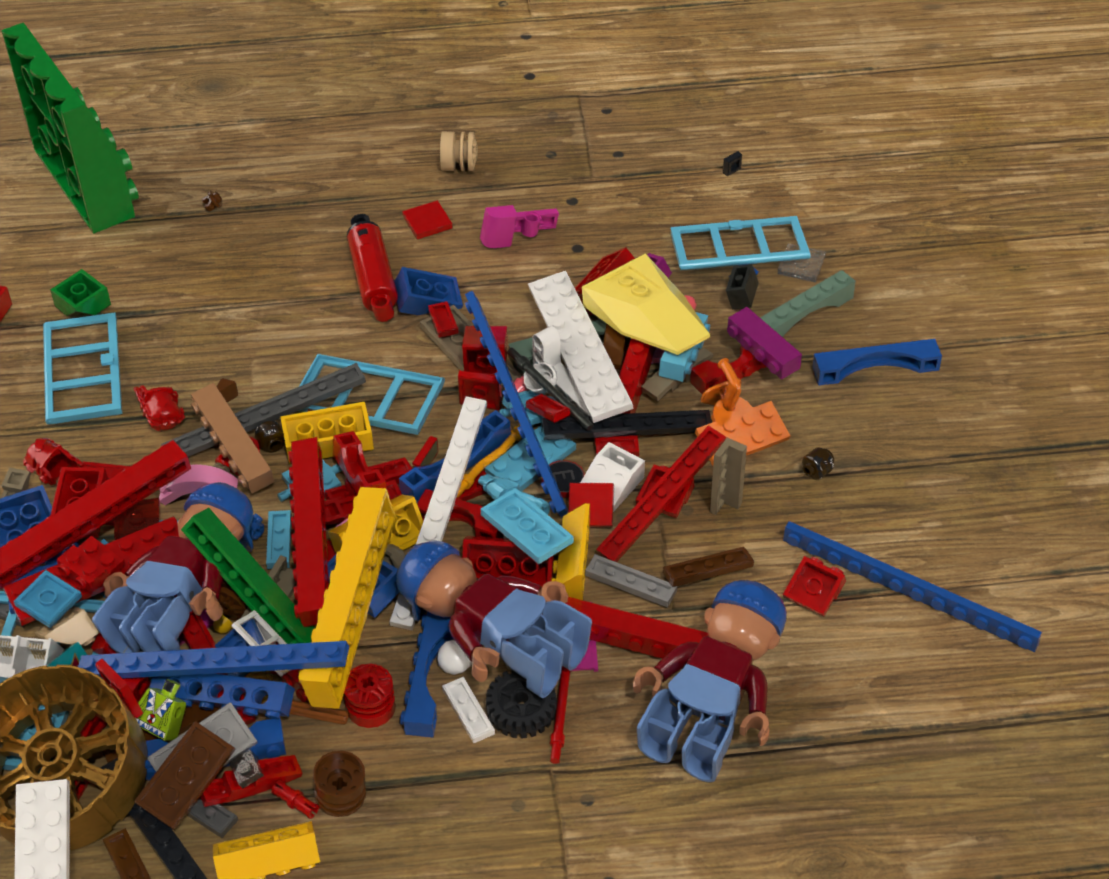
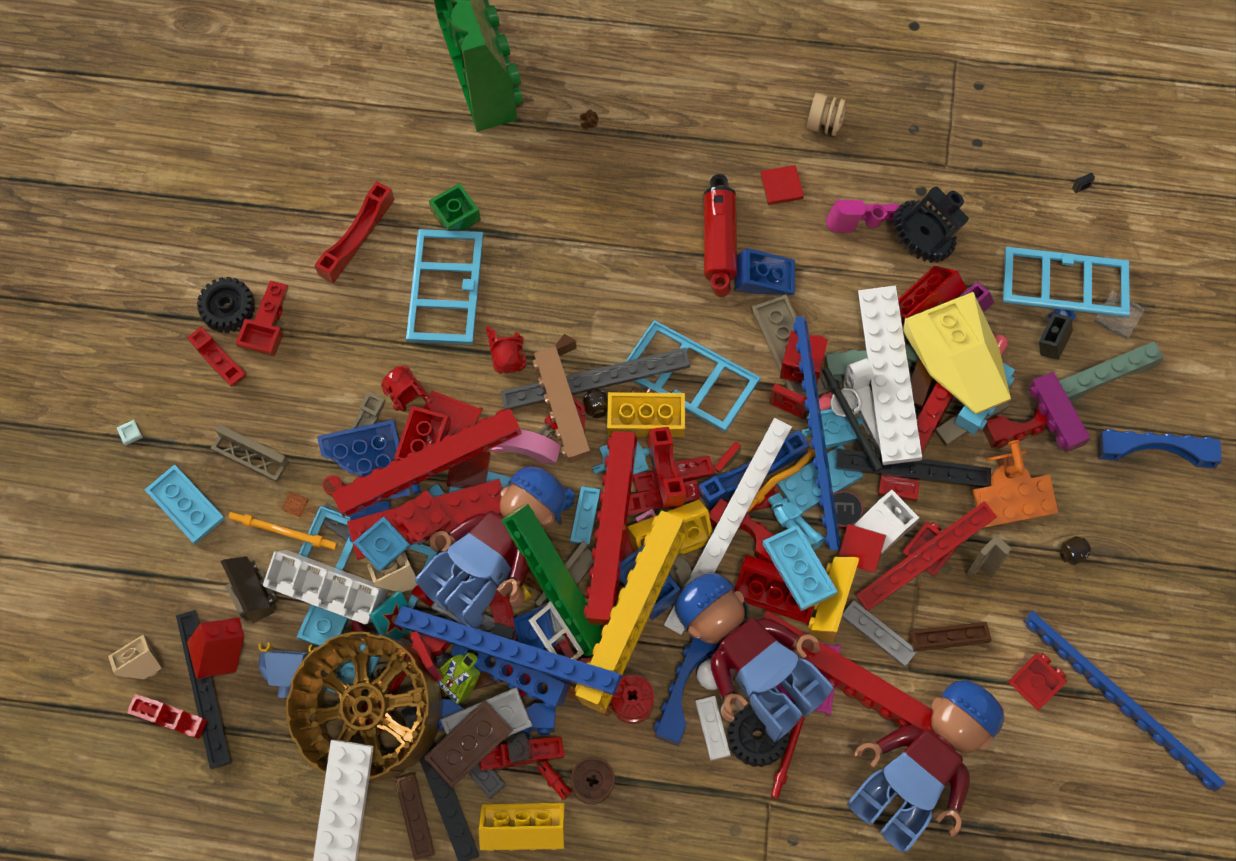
camera: 15 degrees right, 20 degrees up
red tile [428,301,459,338] -> none
red tile [526,393,570,423] -> none
none -> black piece [892,186,969,263]

